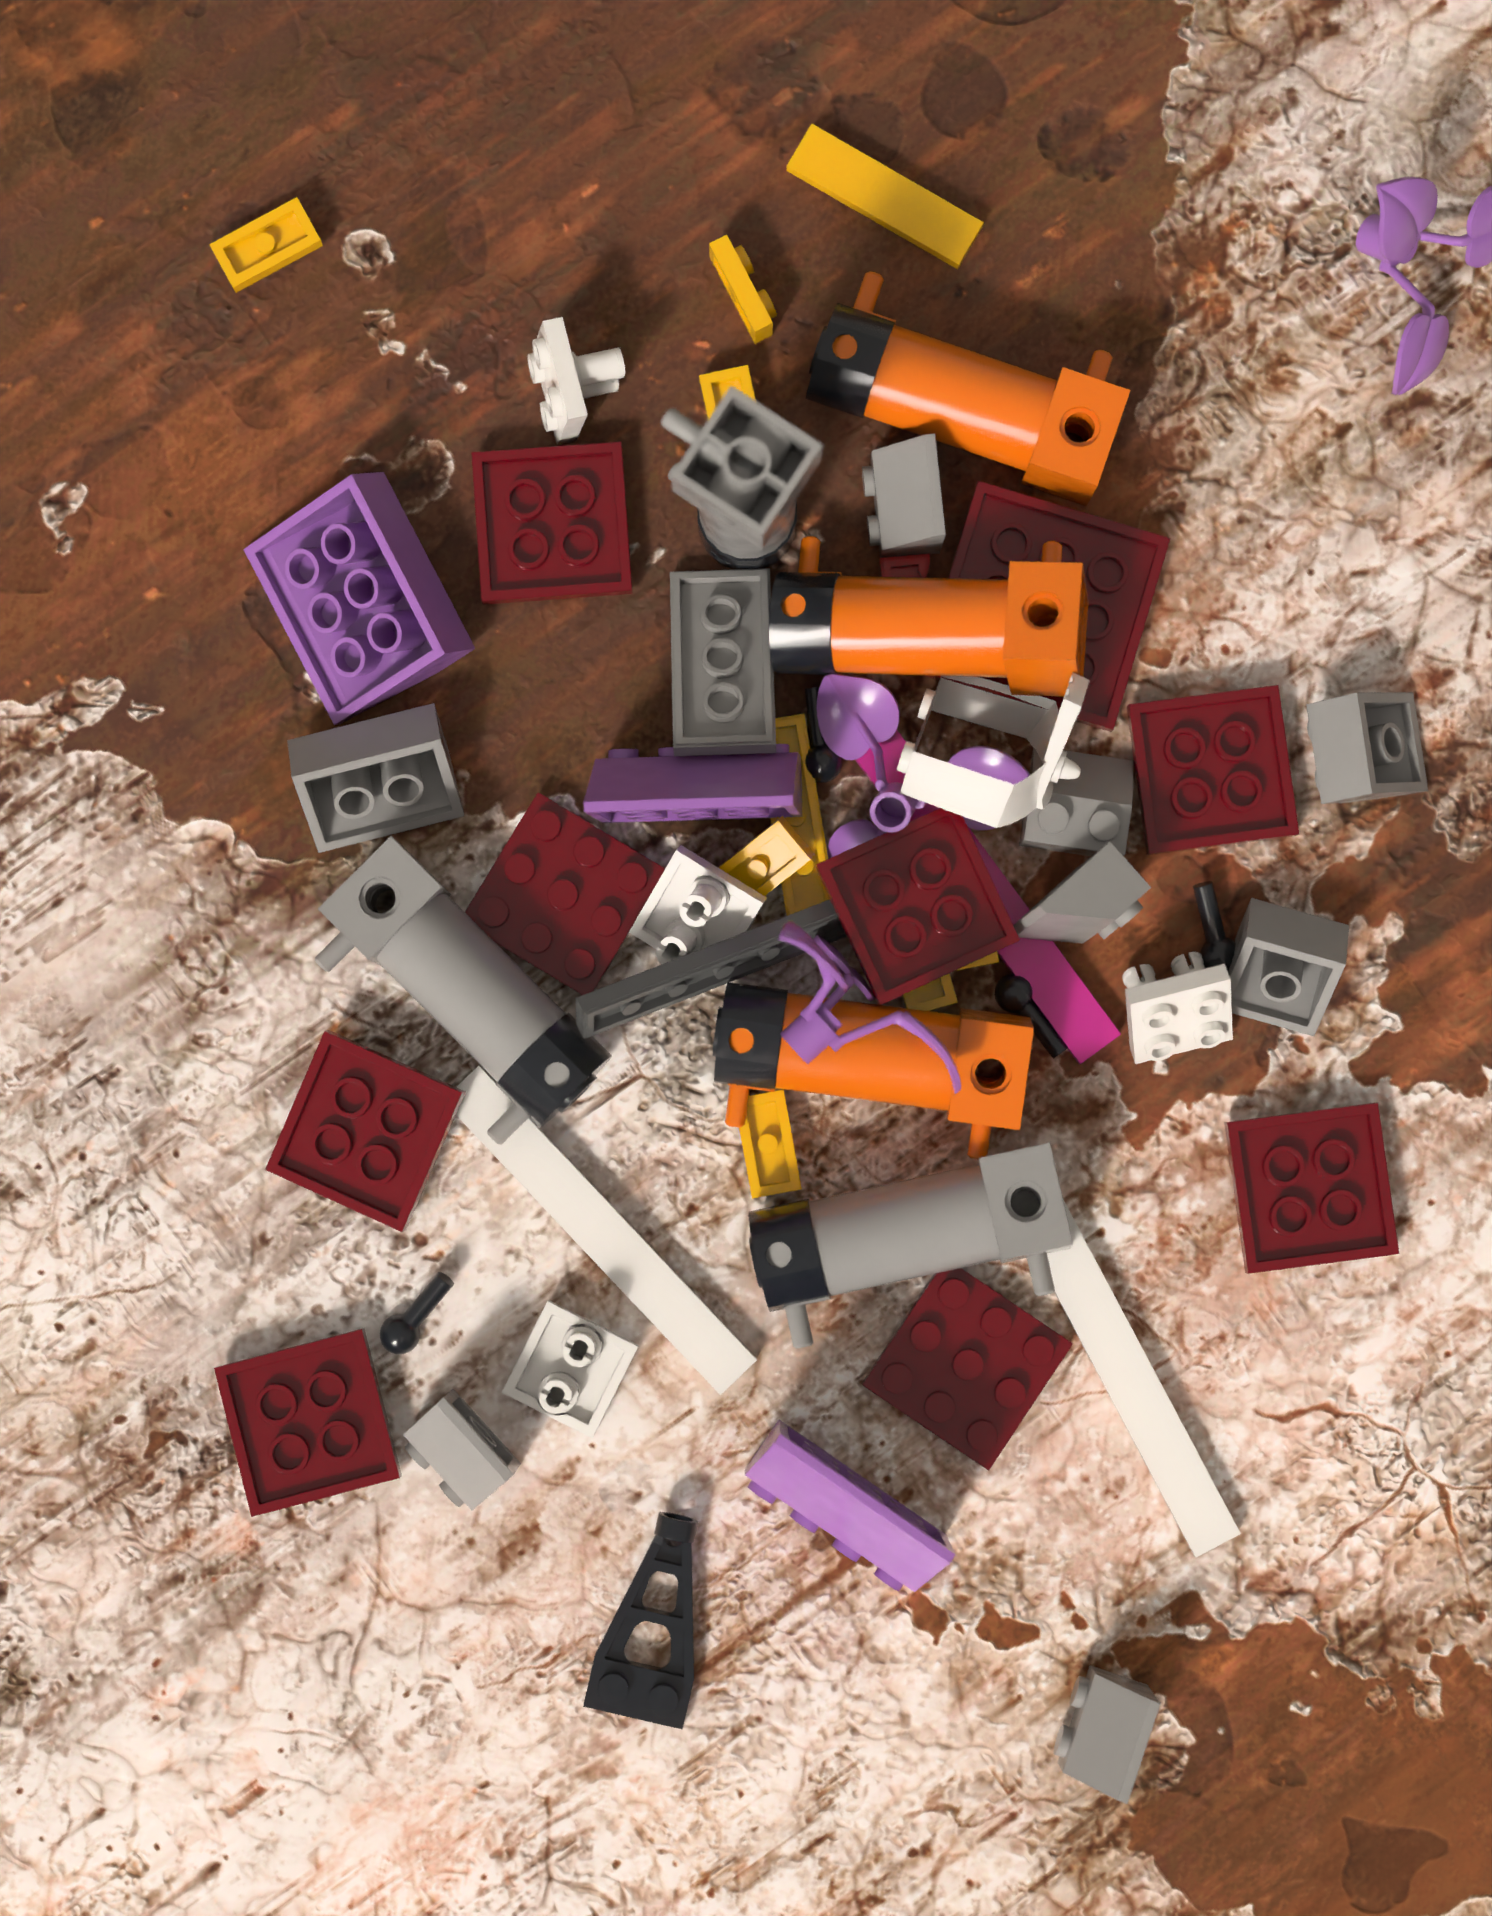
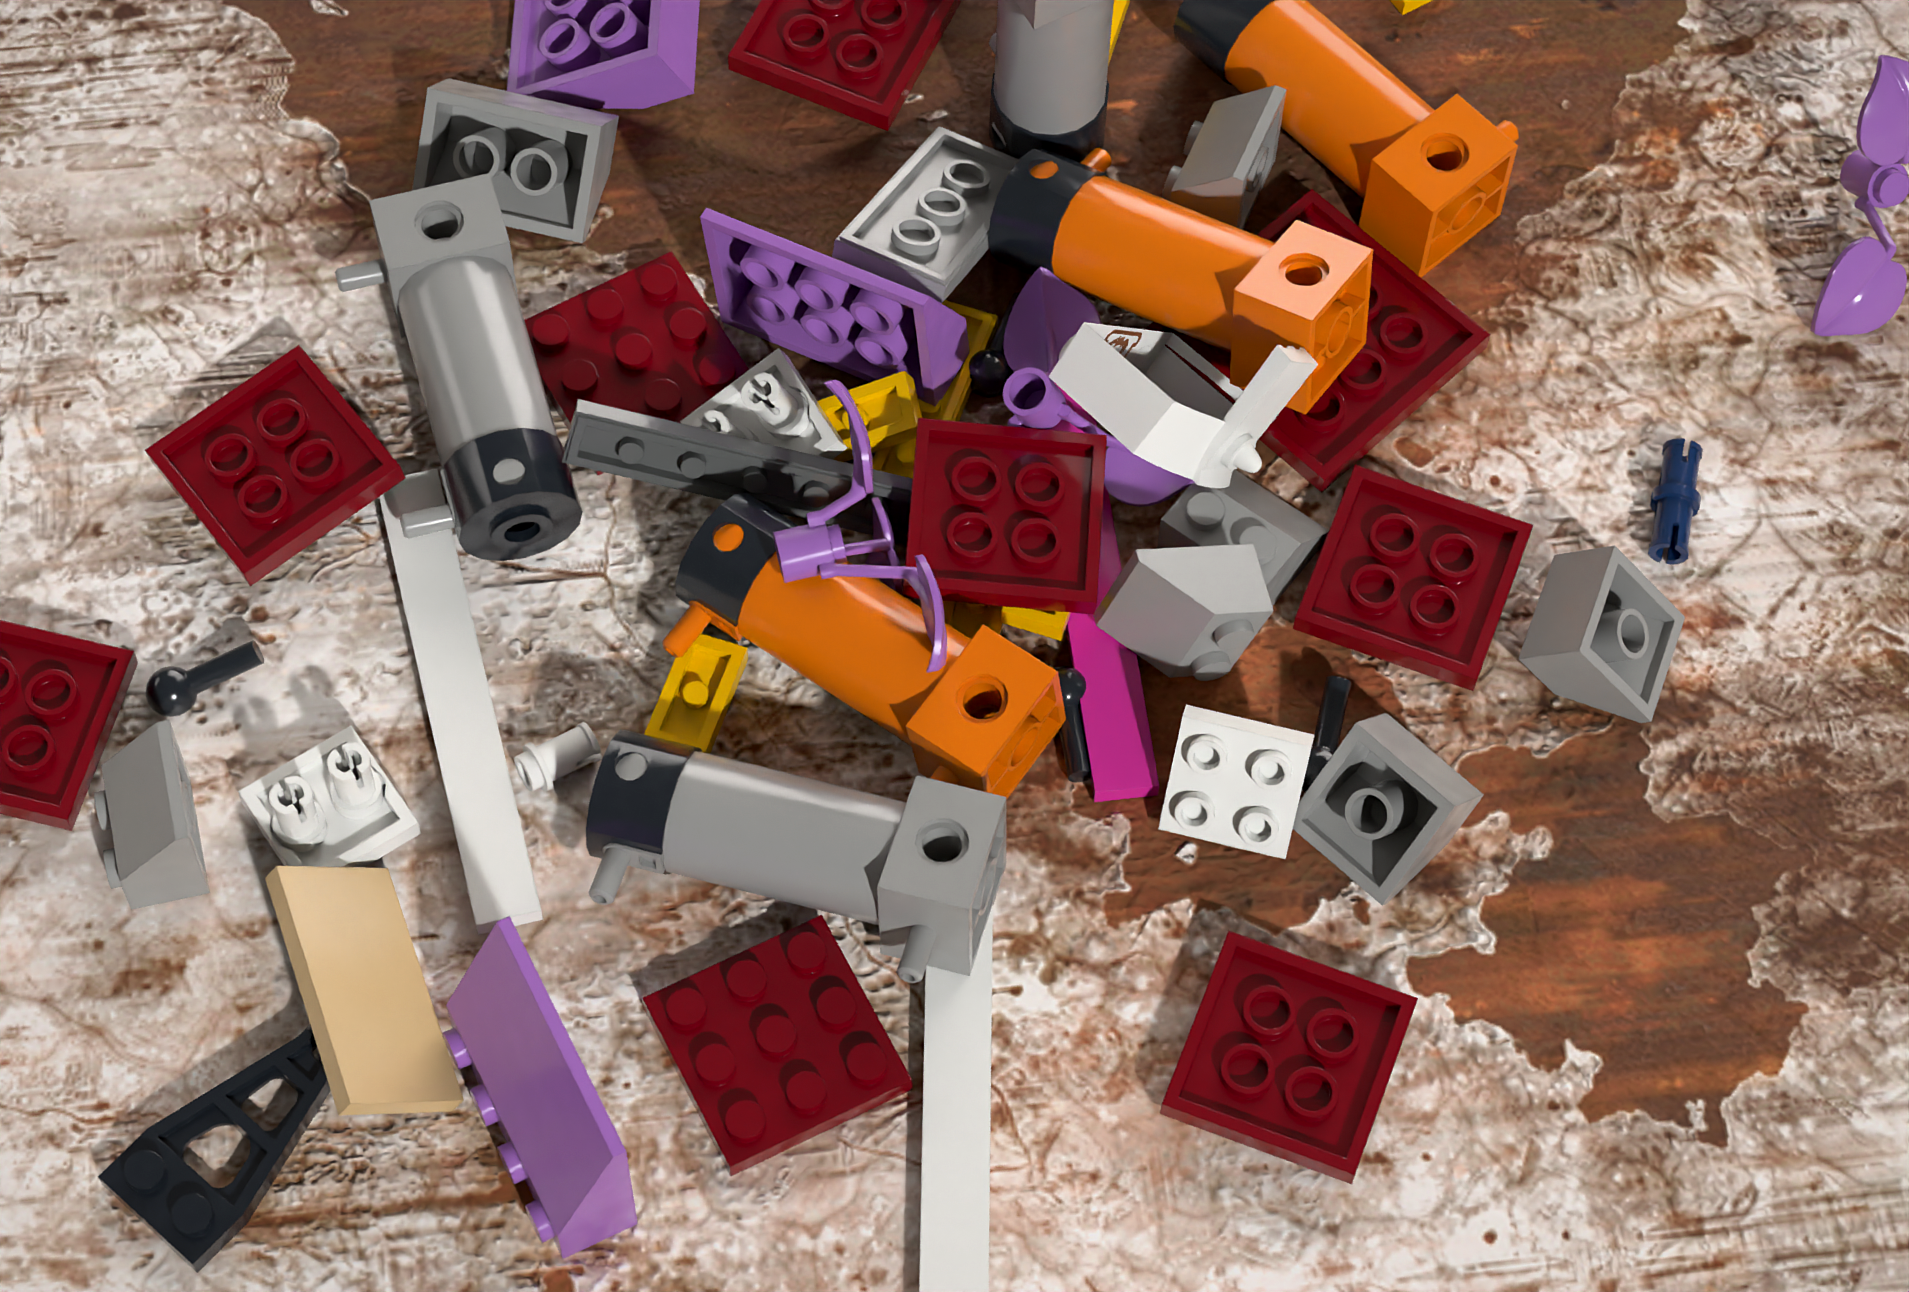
camera: 25 degrees right, 25 degrees down
none -> tan tile [265,866,464,1115]
none -> white pin [514,722,602,792]
none -> dark blue pin [1648,438,1703,565]

